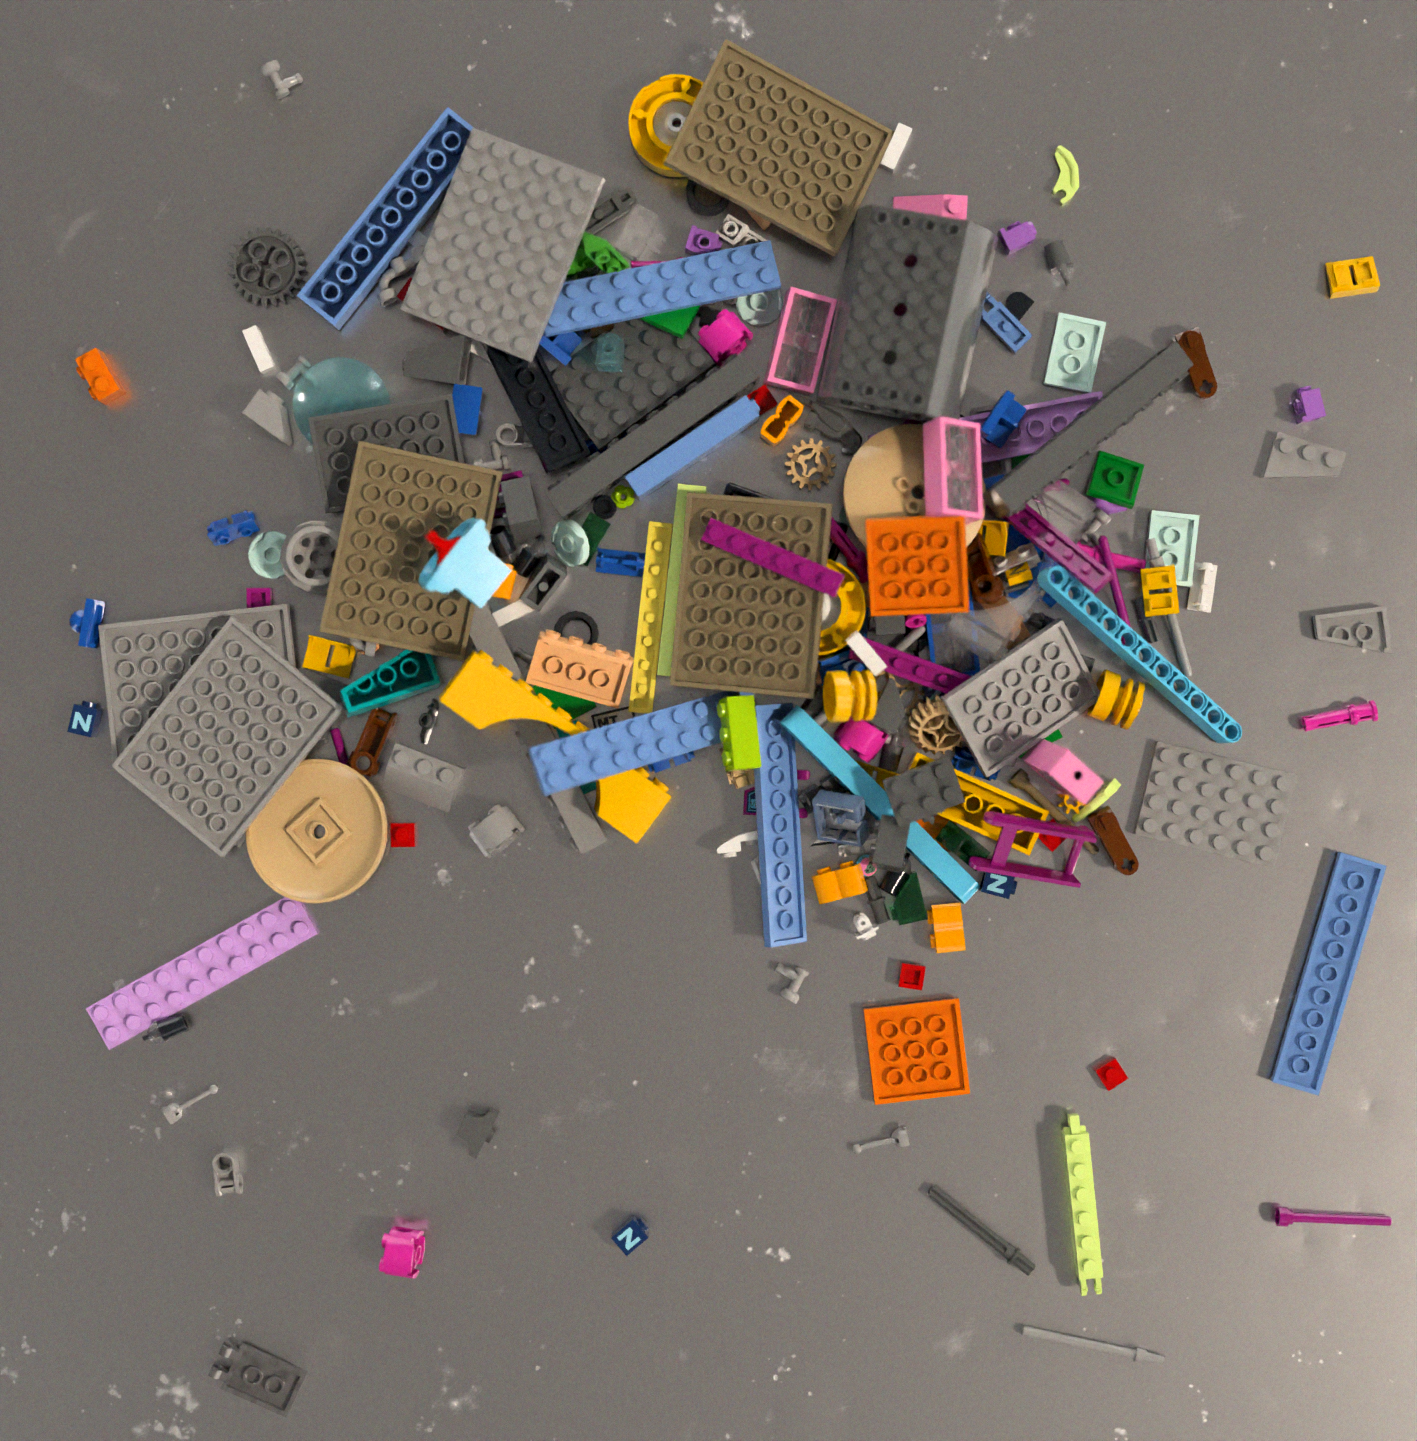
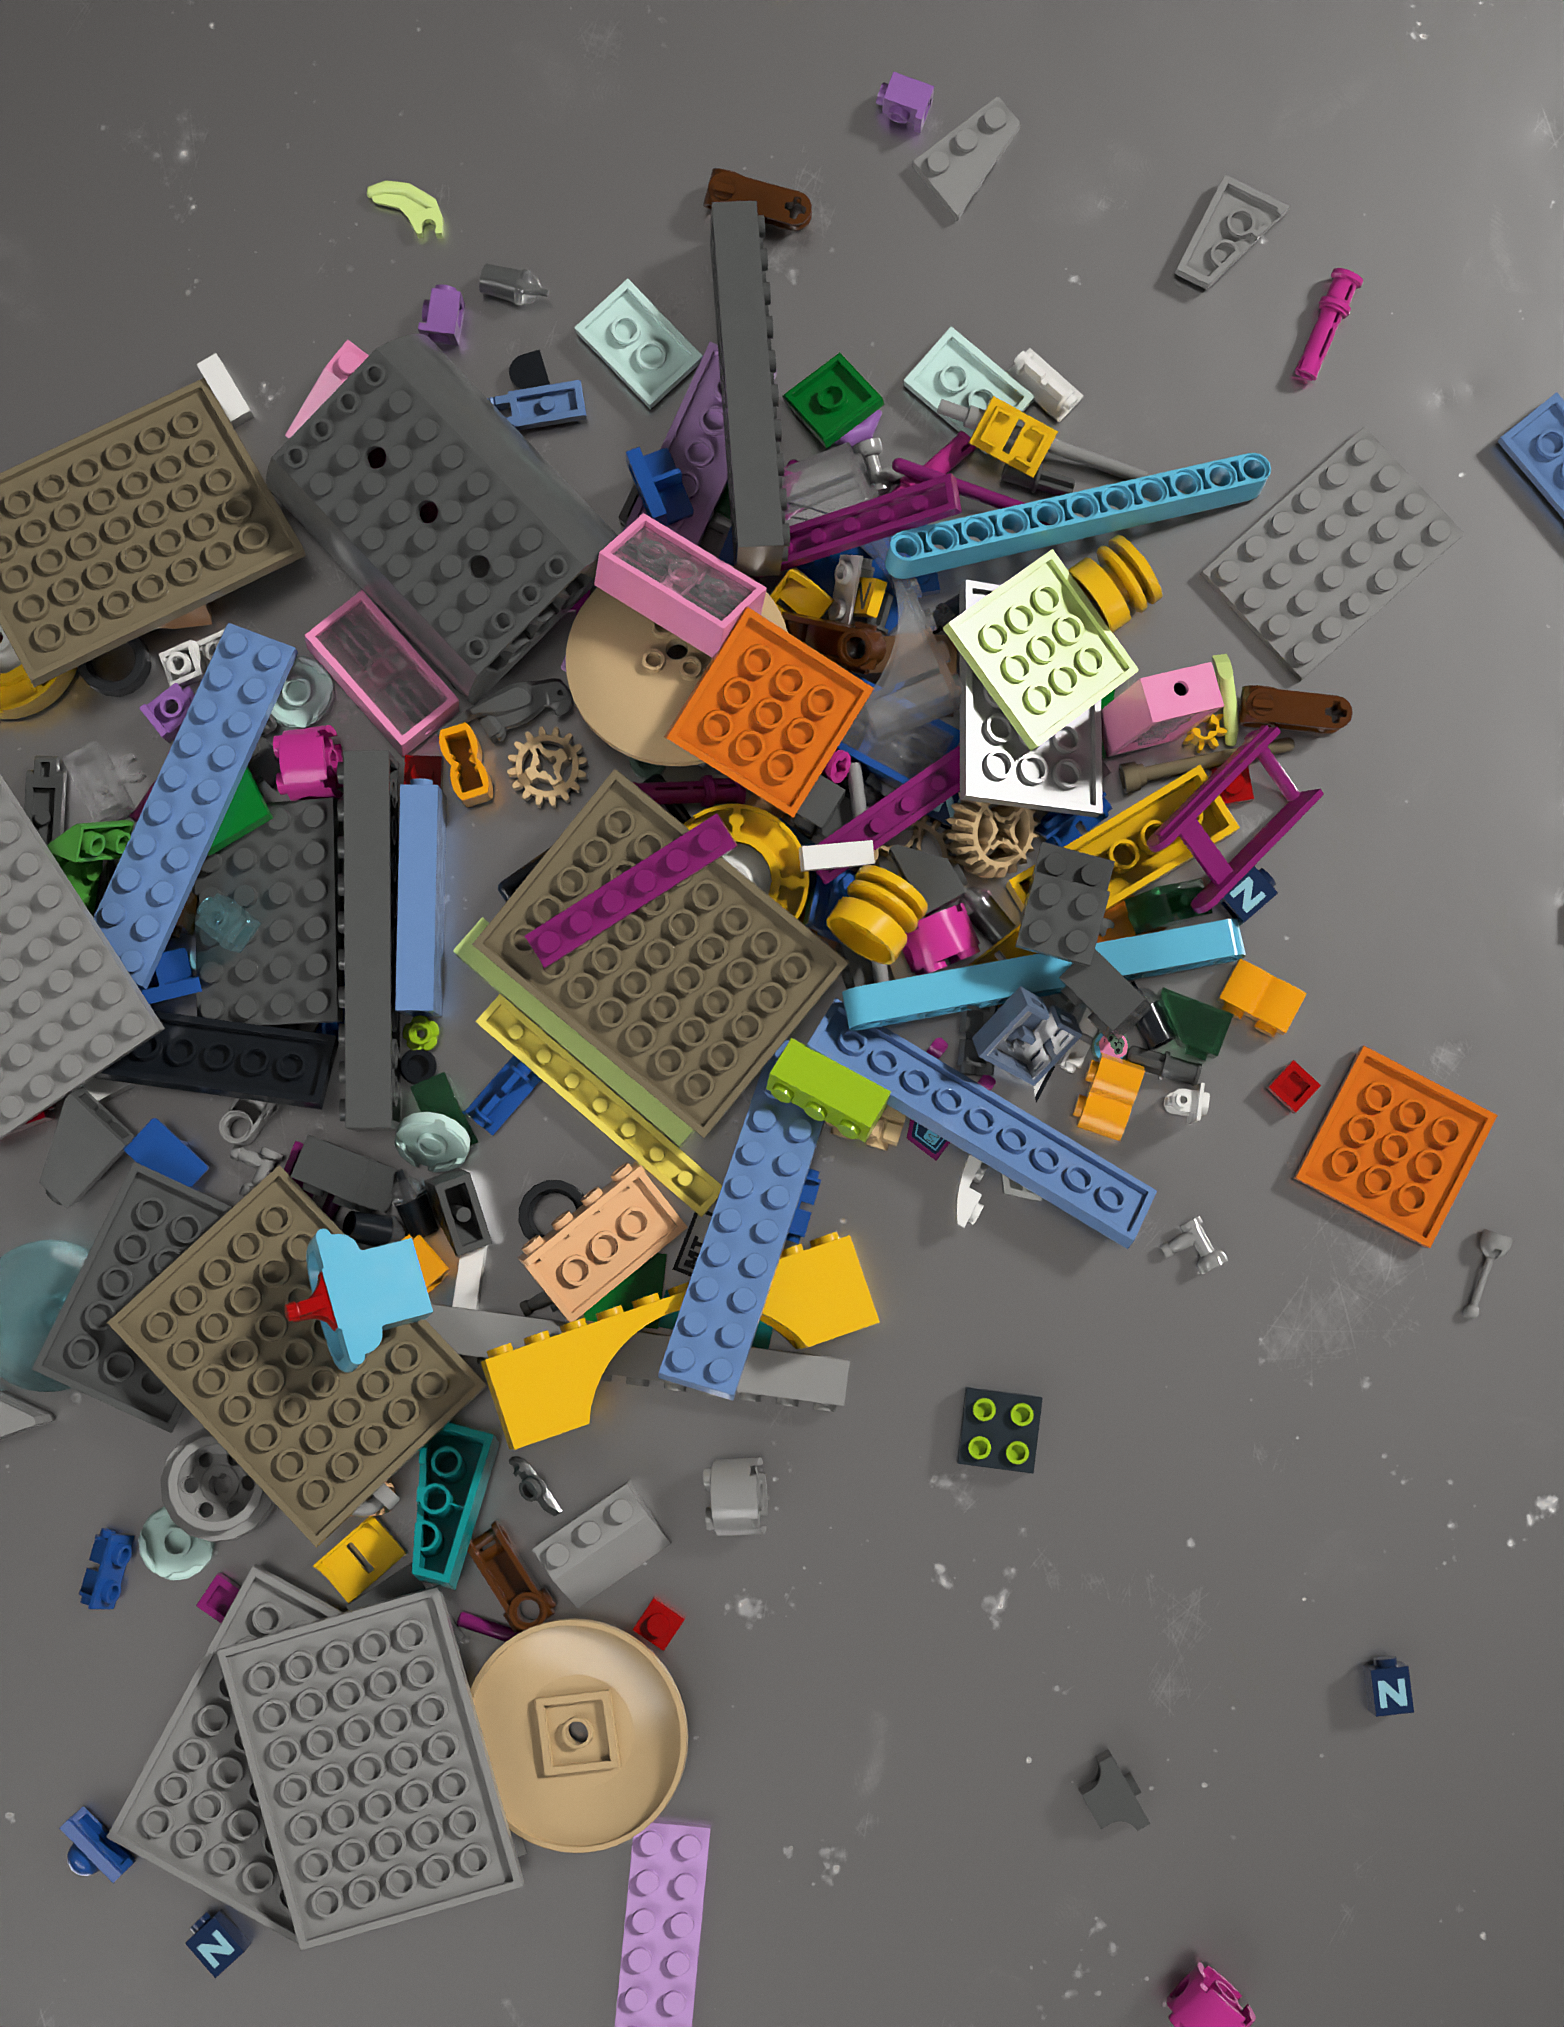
camera: 55 degrees left, 5 degrees down
none -> yellowish green plate [943,549,1139,751]
none -> black brick [957,1387,1043,1474]

